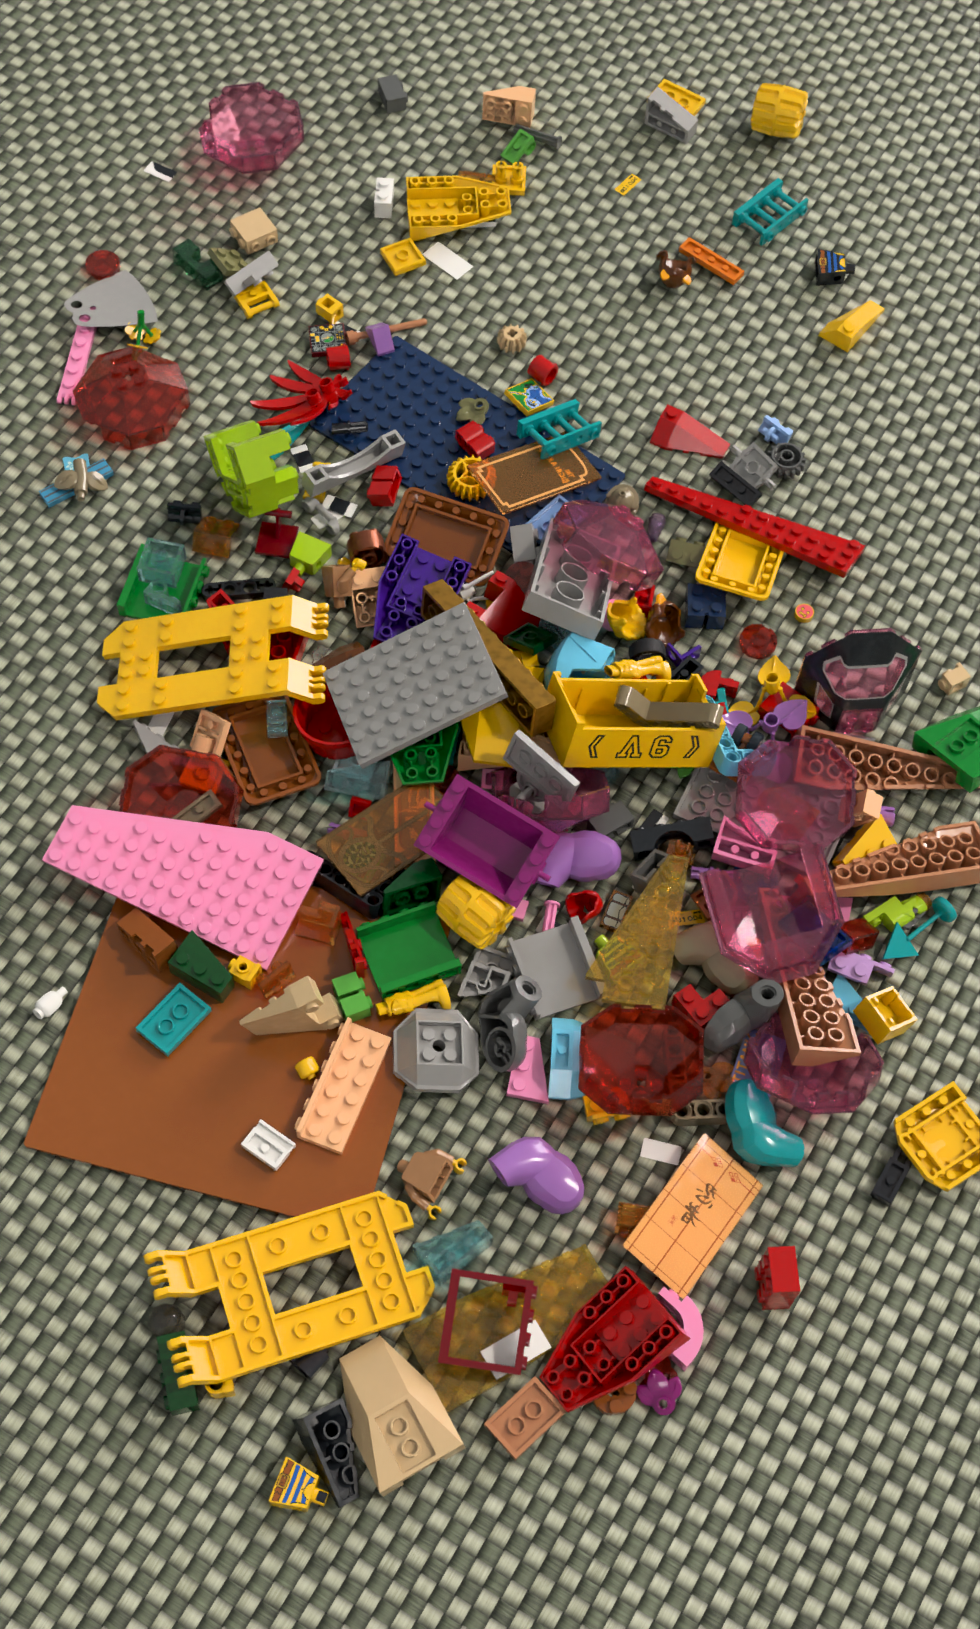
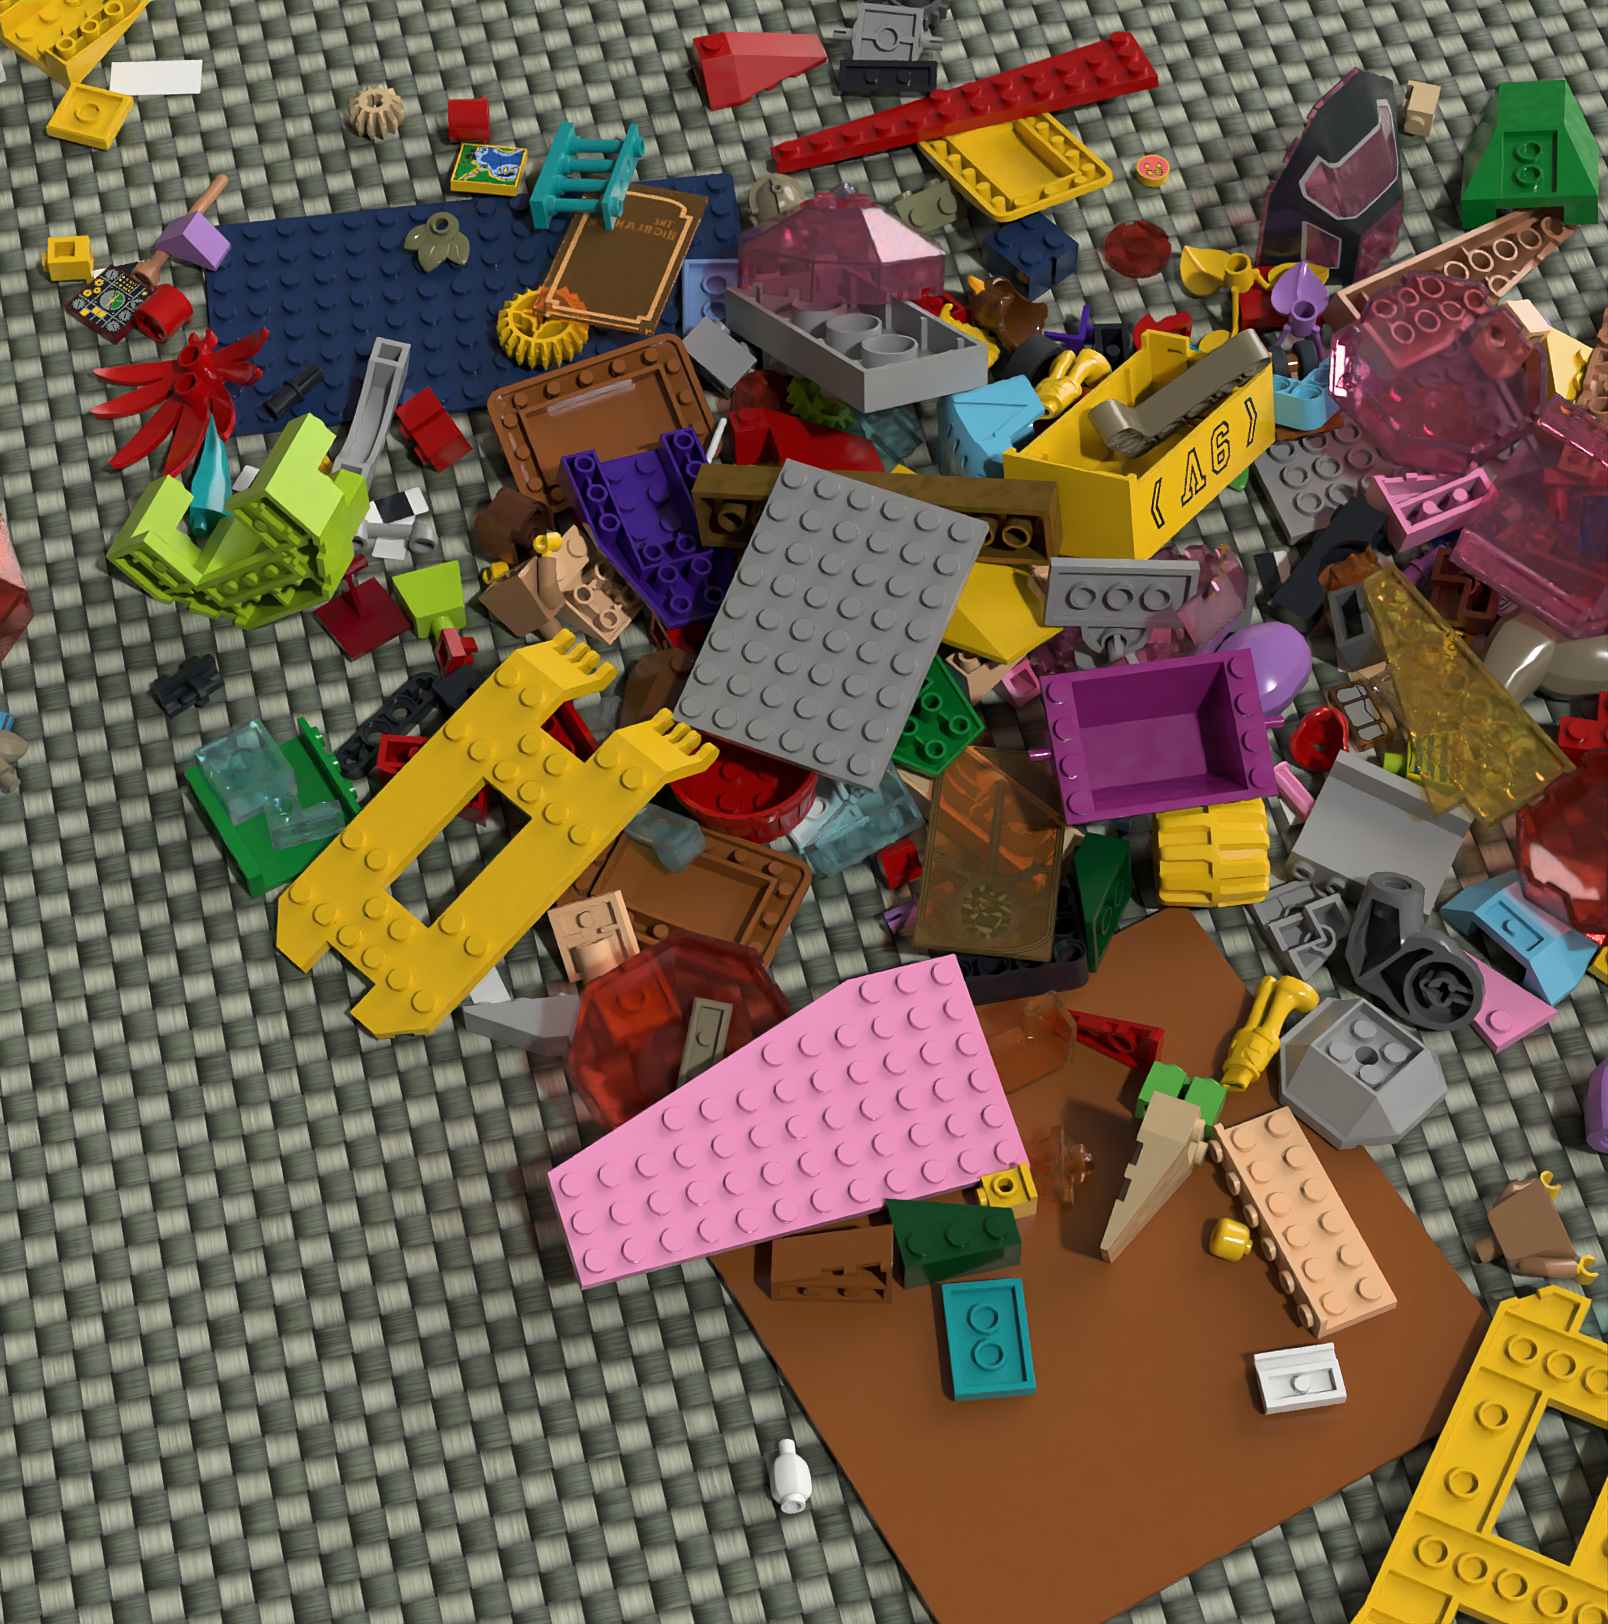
camera: 40 degrees left, 5 degrees down
clear orange bracket [192,516,240,558] -> none
green panel [356,901,462,1001] -> none
red brick [455,420,495,459] -> none
dark green tile [503,622,558,656] -> none

